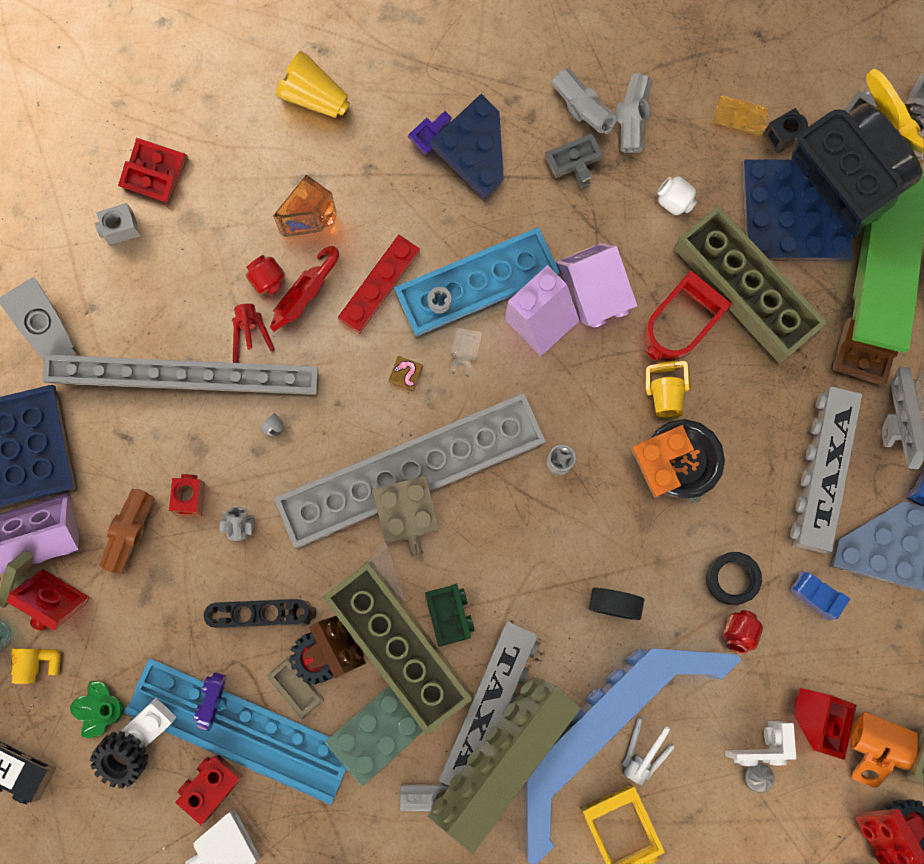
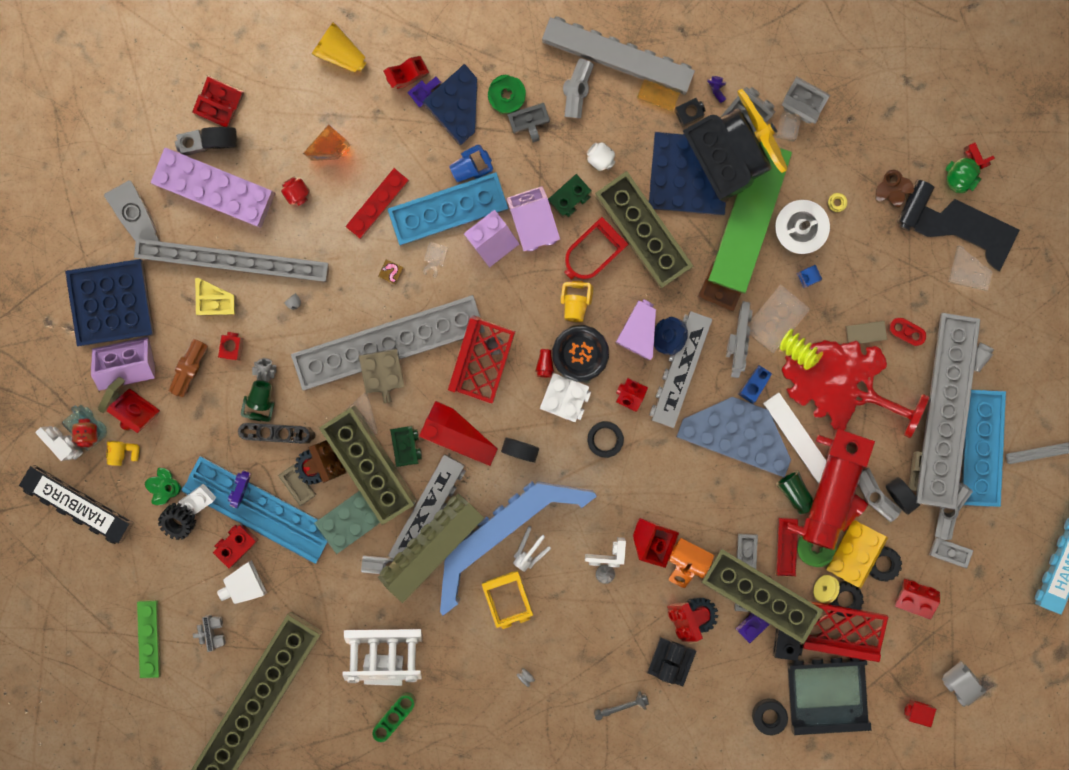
camera: 10 degrees right, 10 degrees up
red plant [232,303,275,363] -> none
red plate [270,246,340,332] -> none
light grey bush [428,287,452,314] -> none
light grey piece [552,68,617,134] -> none
orange plate [631,425,694,498] -> none
red head [722,610,763,654] -> none
blue leg [790,571,850,620] -> none
none -> lavender brick [151,148,275,228]
none -> light yellow wing [195,278,236,315]
none -> black tyre [201,127,237,149]
none -> dark green piece [241,380,275,422]
none -> red brick [383,56,429,89]
none -> red wedge [419,401,498,466]
none -> red fence [448,315,516,404]
none -> blue piece [449,145,493,182]
none -> green plate [488,75,526,114]
none -> red cone [535,349,554,378]
none -> white plate [540,373,591,423]
none -> light grey brick [542,16,695,95]
none -> dark green brick [548,174,592,218]
none -> lavender slope [615,299,656,360]
none -> red brick [616,378,648,412]
none -> dark blue tile [654,316,688,355]
none -> dark purple plate [707,76,726,103]

